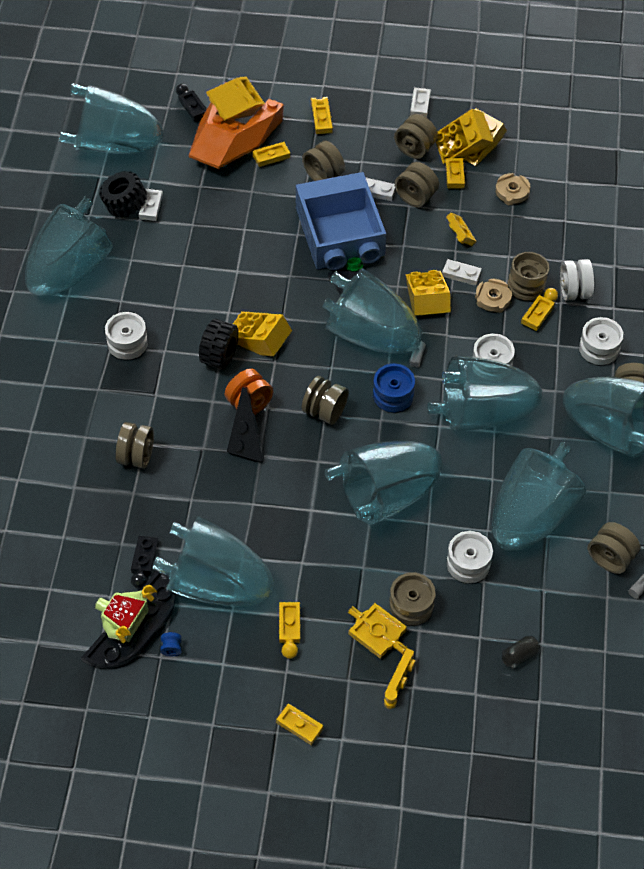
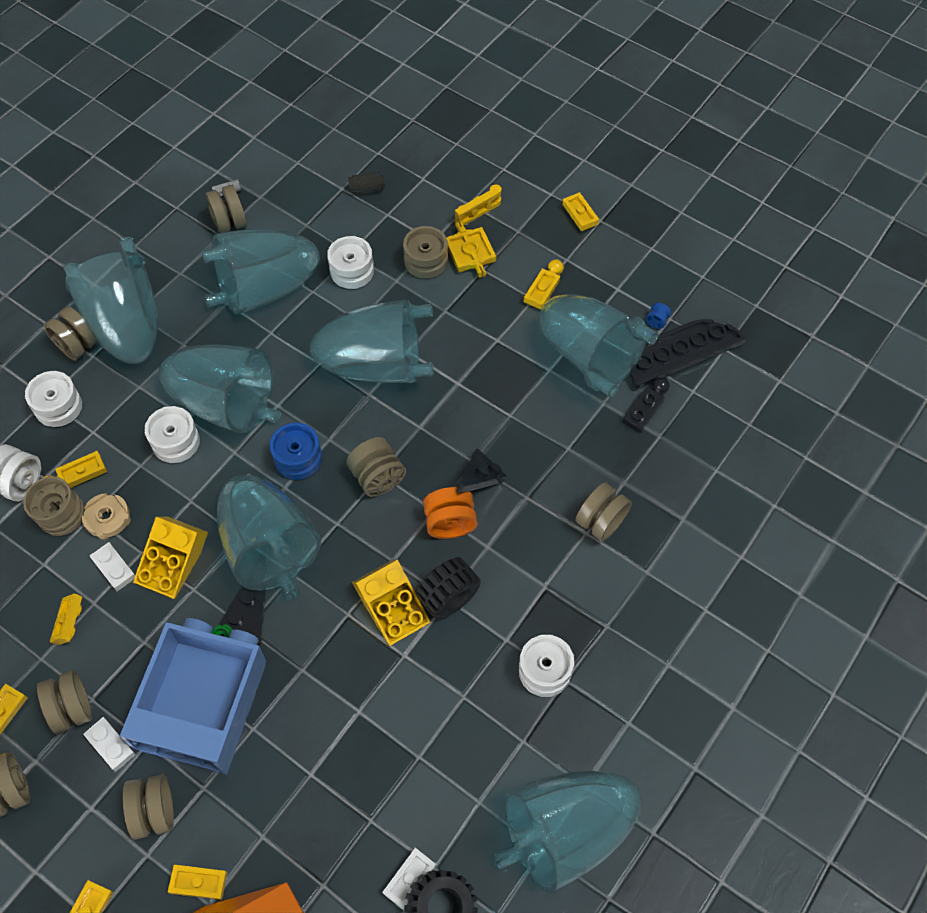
camera: 150 degrees left, 5 degrees up
torso [95,585,157,643] -> none

